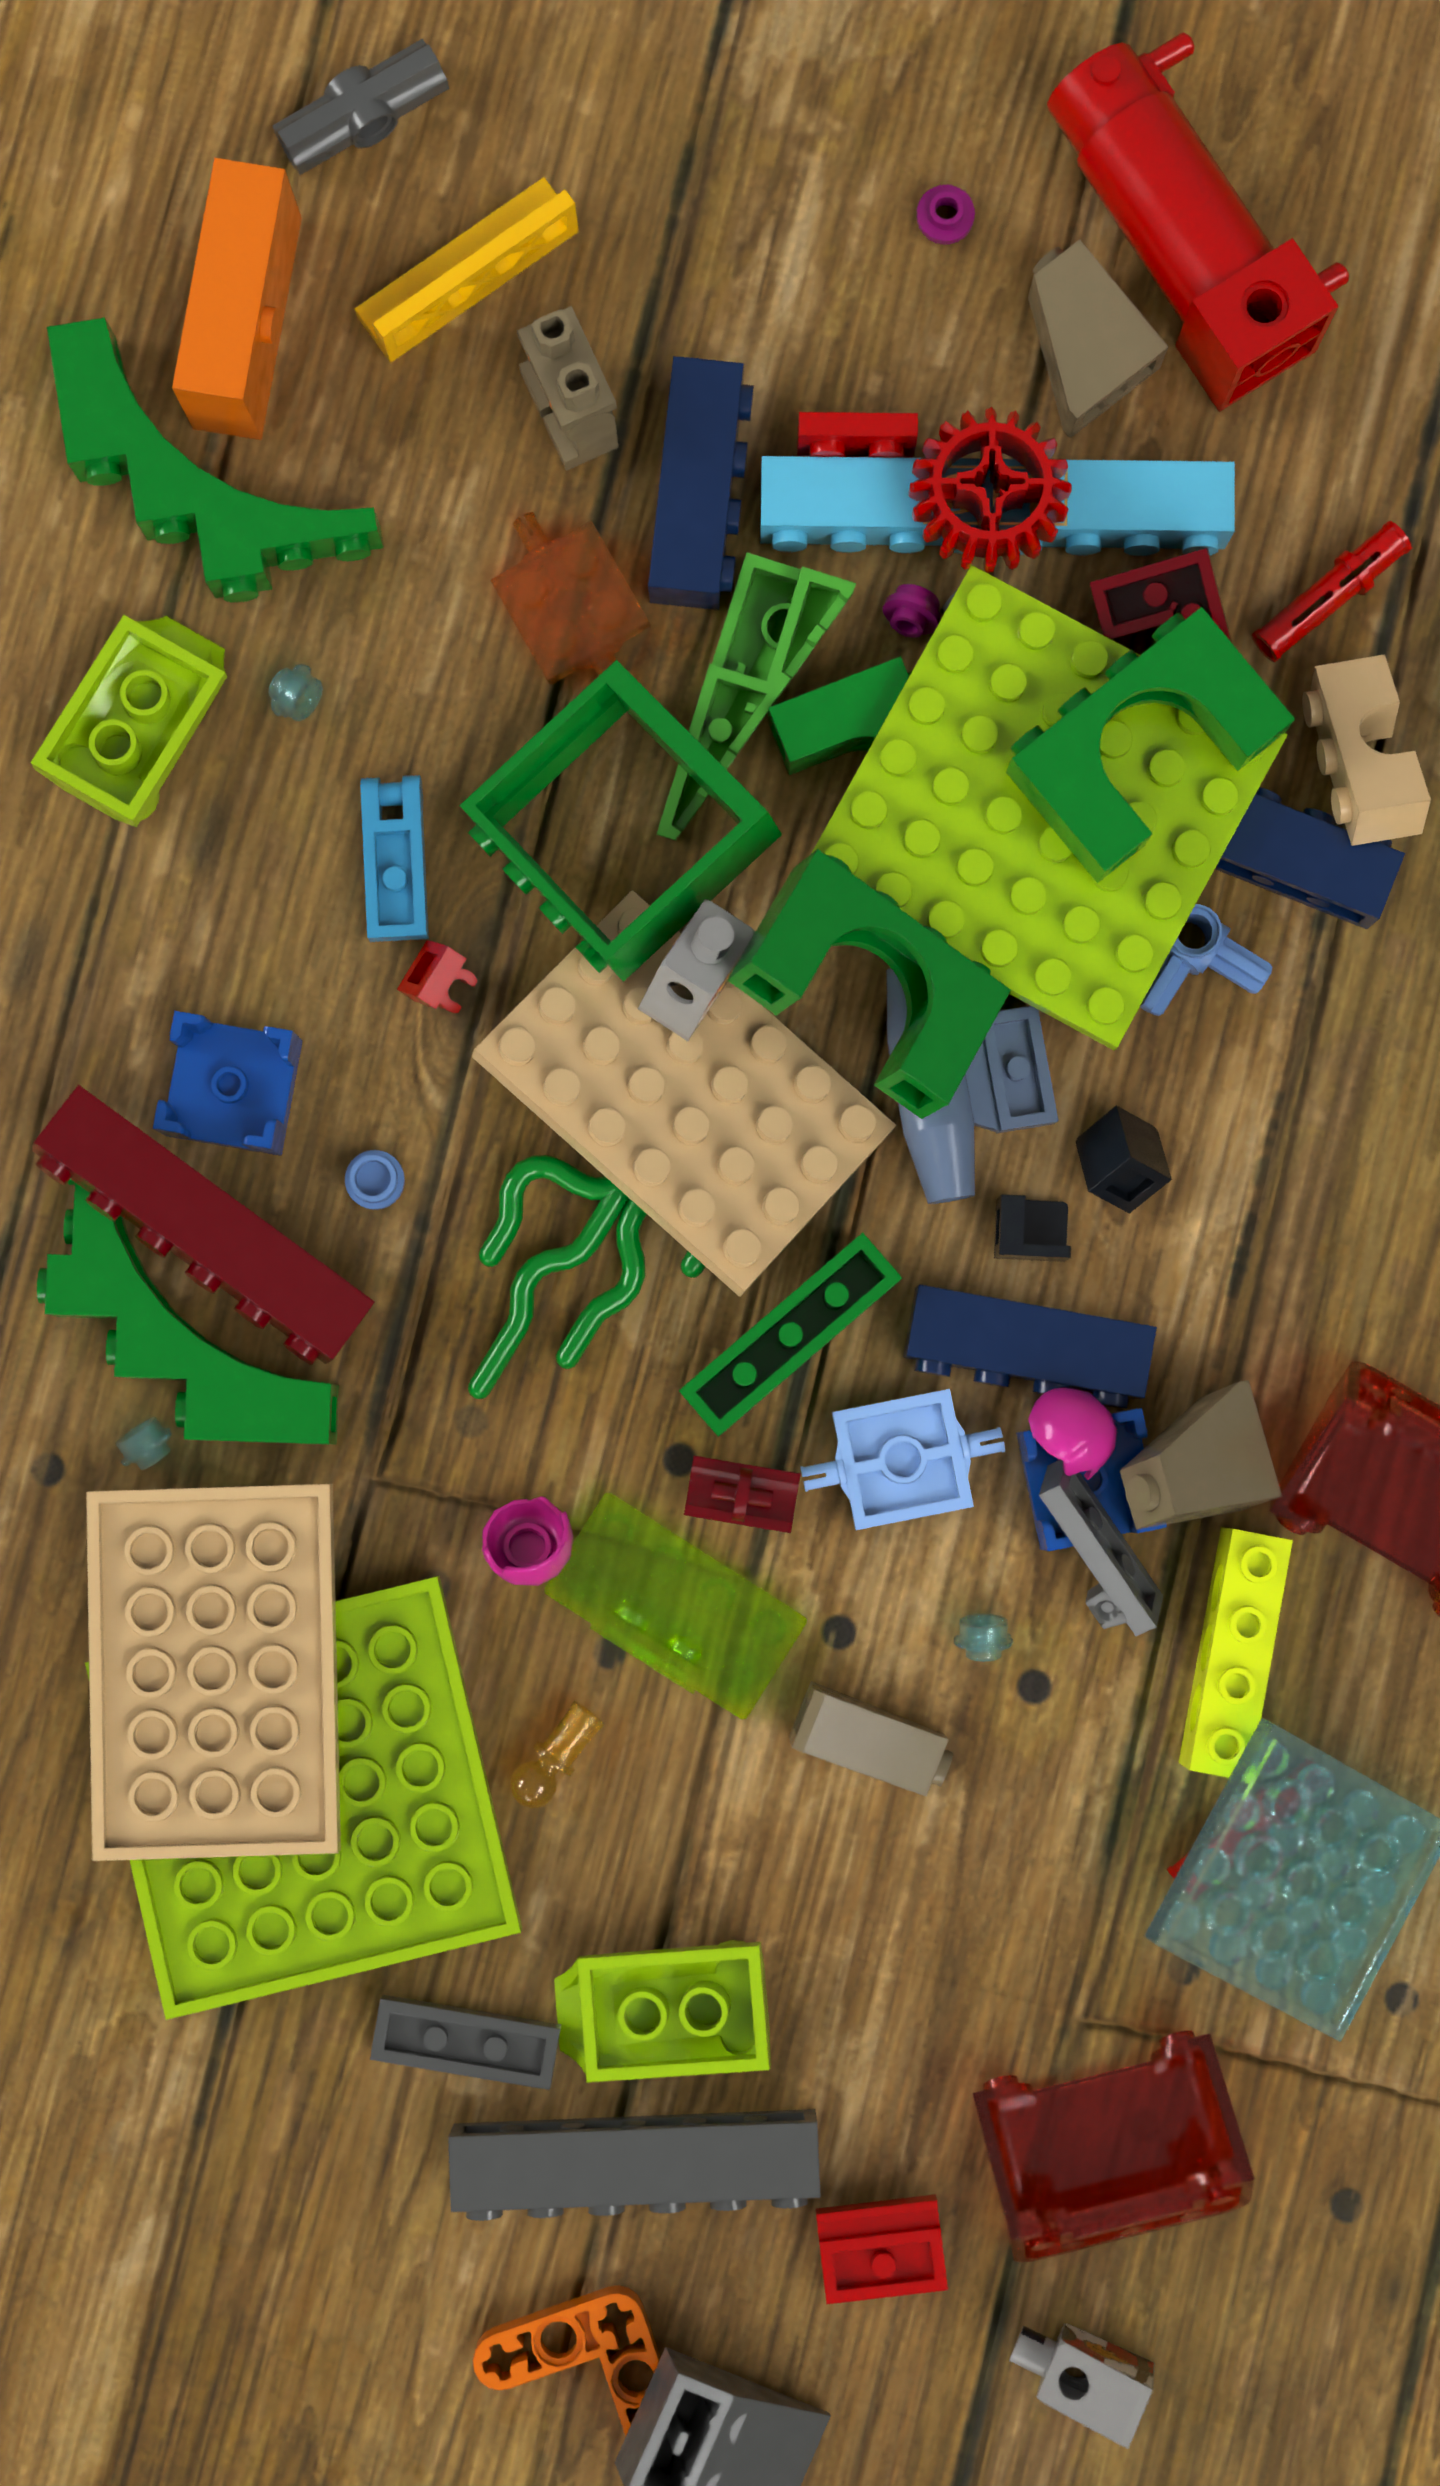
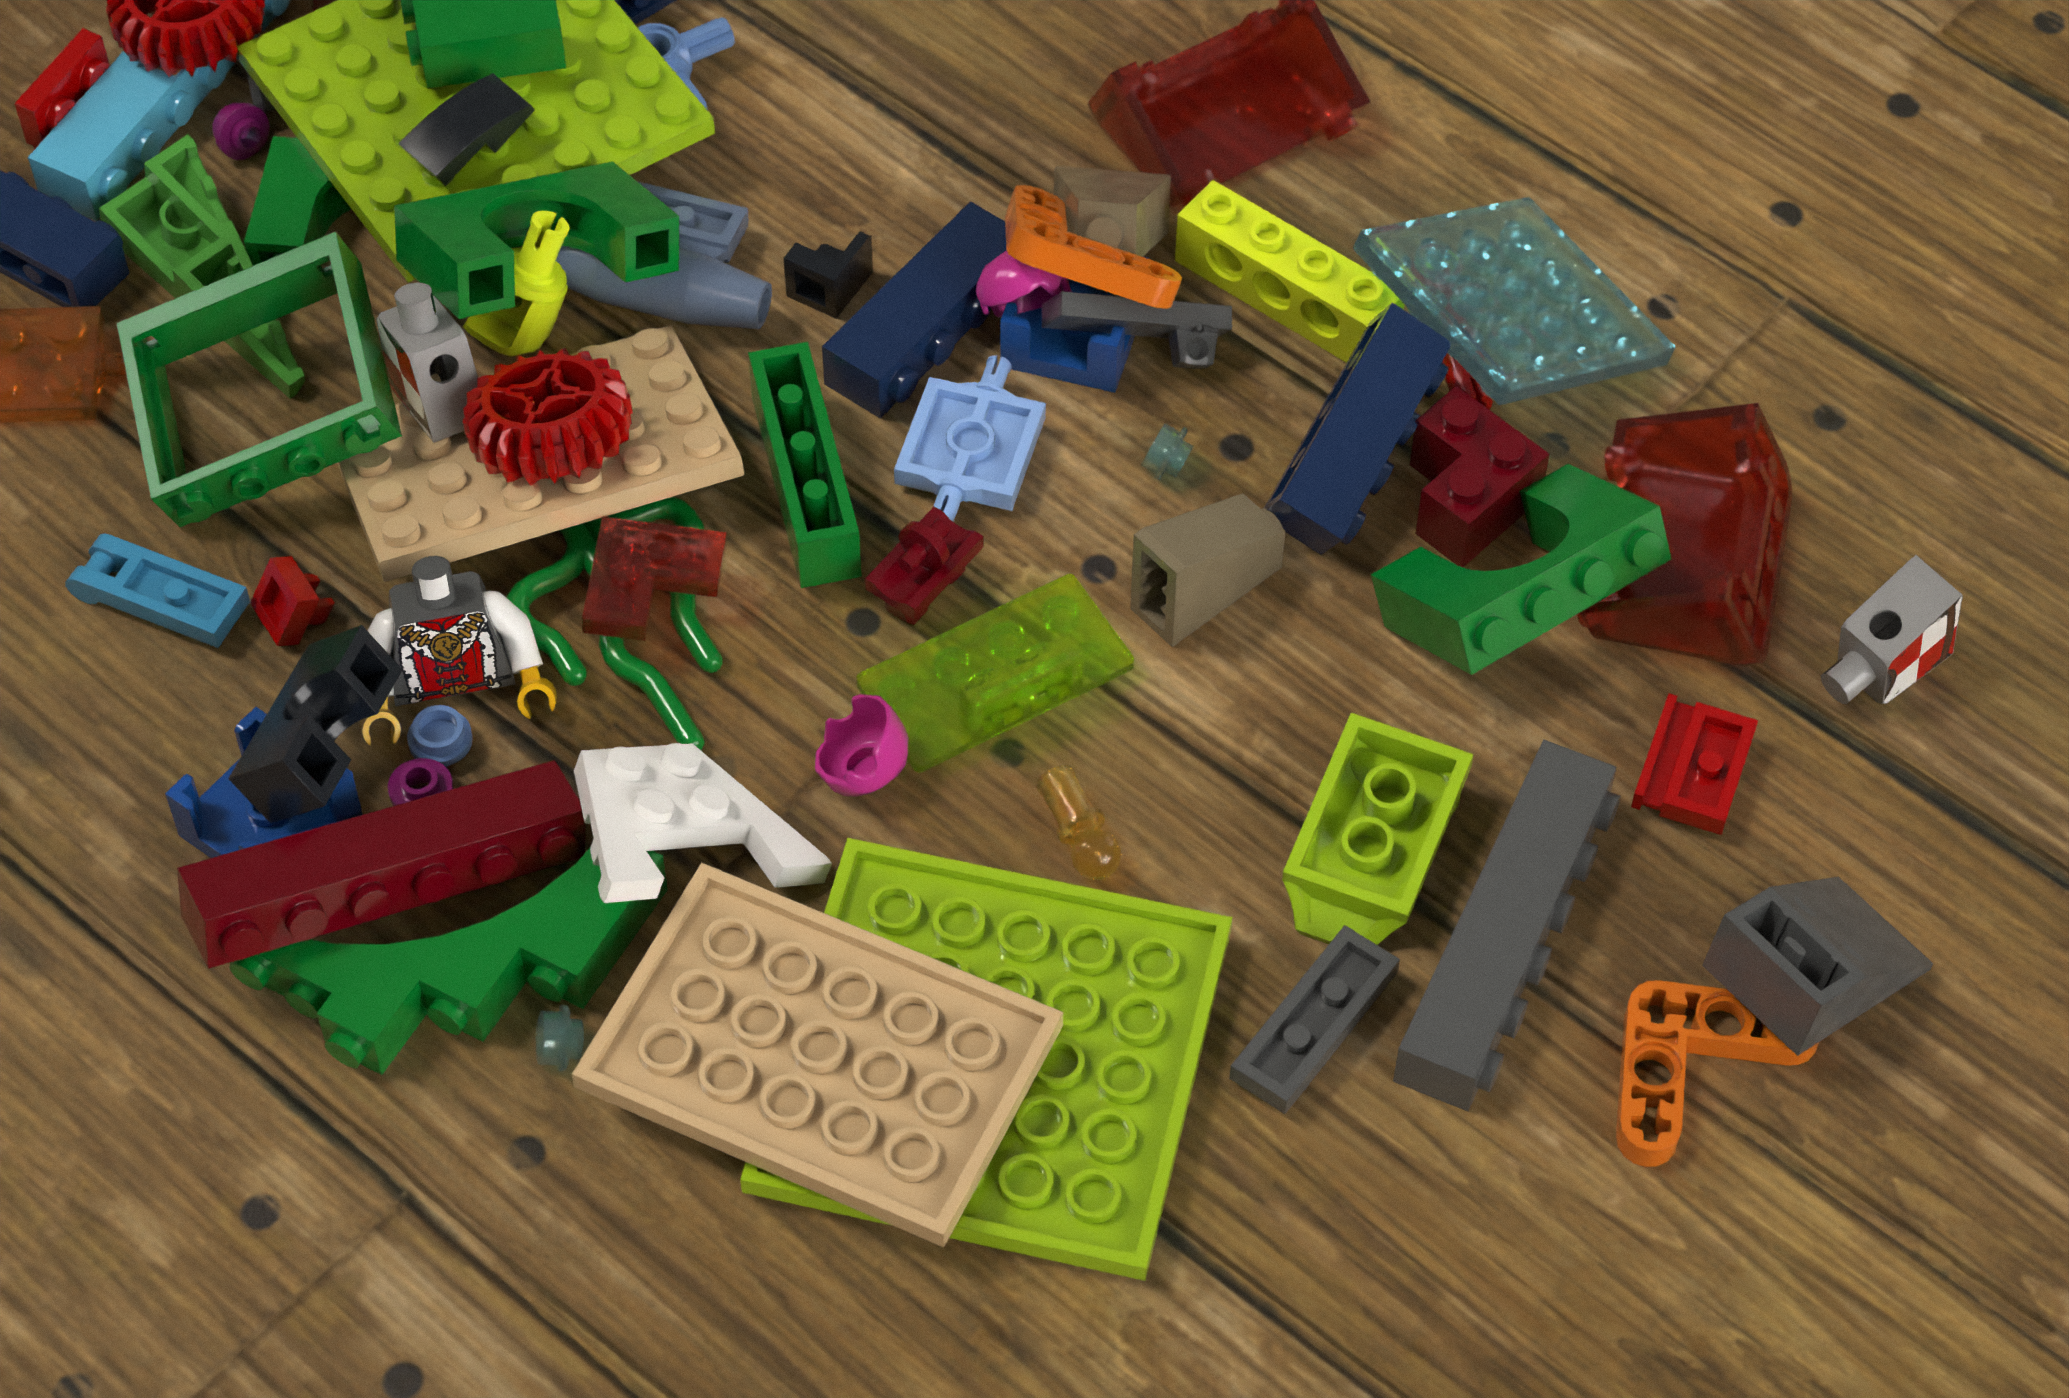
camera: 65 degrees left, 30 degrees down
black panel [1076,1105,1172,1214] -> none
none -> black arch [228,625,403,824]
none -> torso [359,556,557,745]
none -> magenta plate [388,758,454,806]
none -> black slope [399,73,535,186]
none -> neon yellow piece [463,211,570,356]
none -> red gear [463,348,633,486]
none -> white wing [574,743,832,903]
none -> clear red plate [582,516,727,641]
none -> orange beam [1005,185,1182,309]
none -> dark blue brick [1264,302,1453,555]
none -> green arch [1370,464,1672,675]
none -> dark red brick [1409,386,1550,567]

